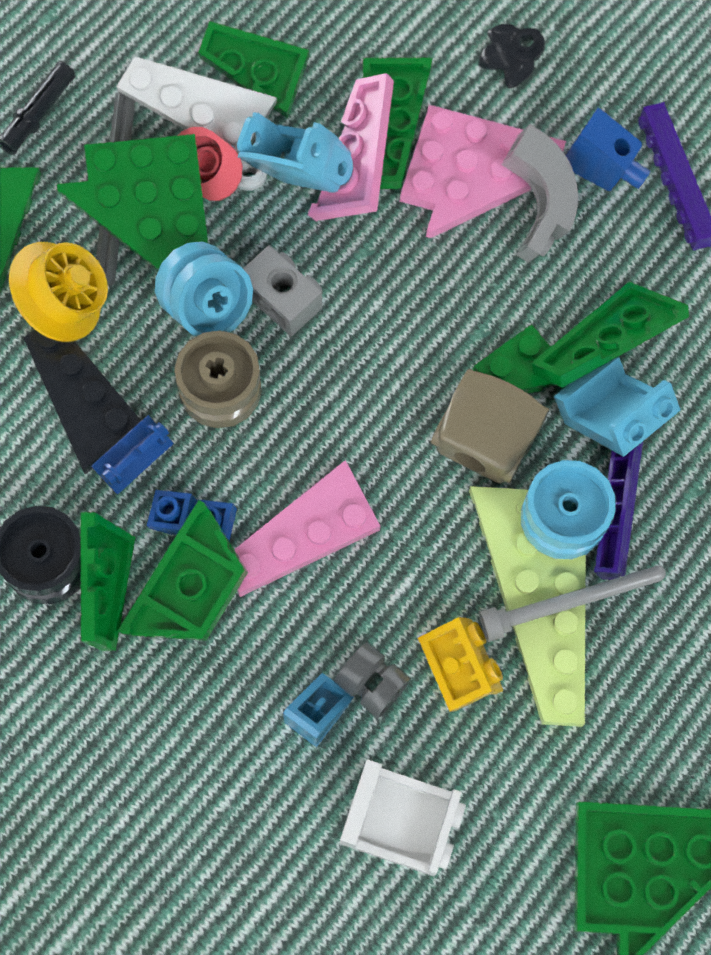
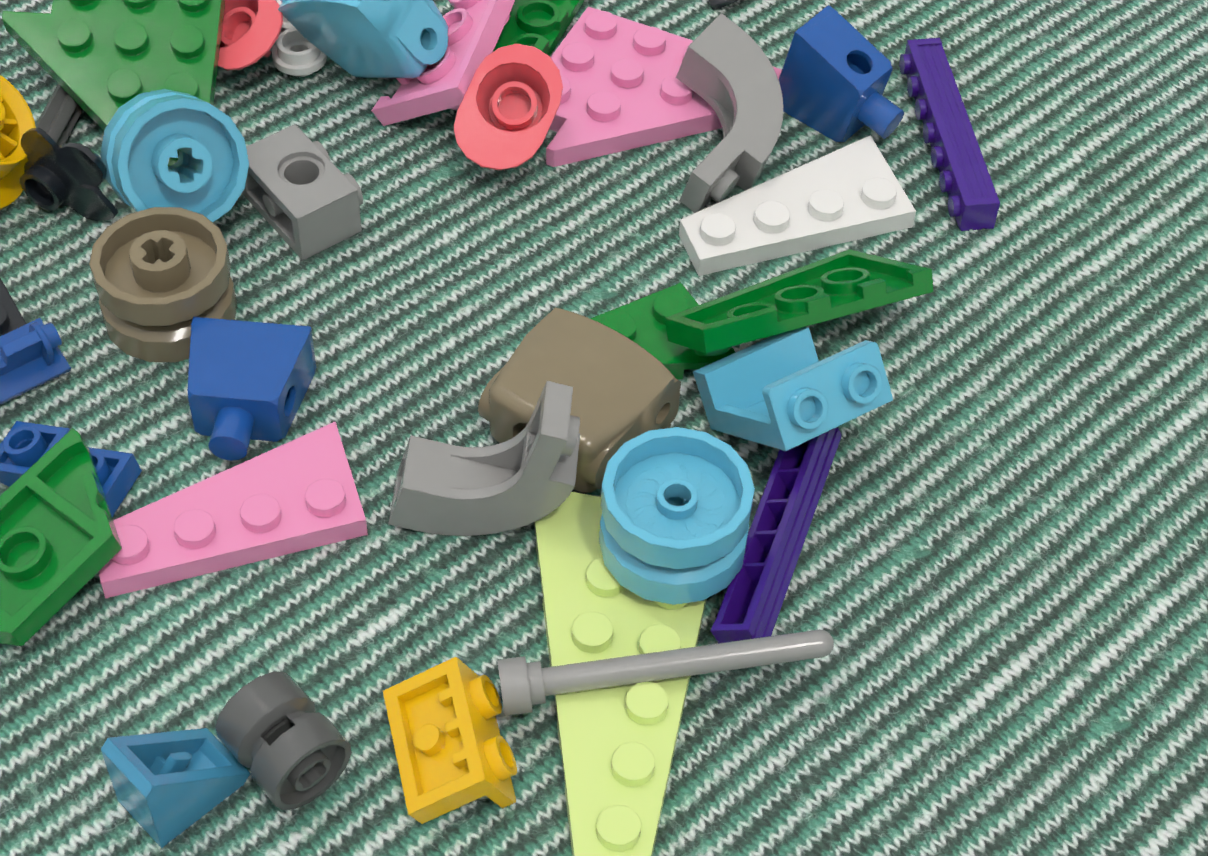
camera: 10 degrees right, 20 degrees down
none -> black plate [20,128,118,221]
none -> blue torso [187,317,316,461]
none -> light grey arch [388,381,580,536]
none -> coral piece [454,44,563,170]
none -> white wing [679,135,916,276]

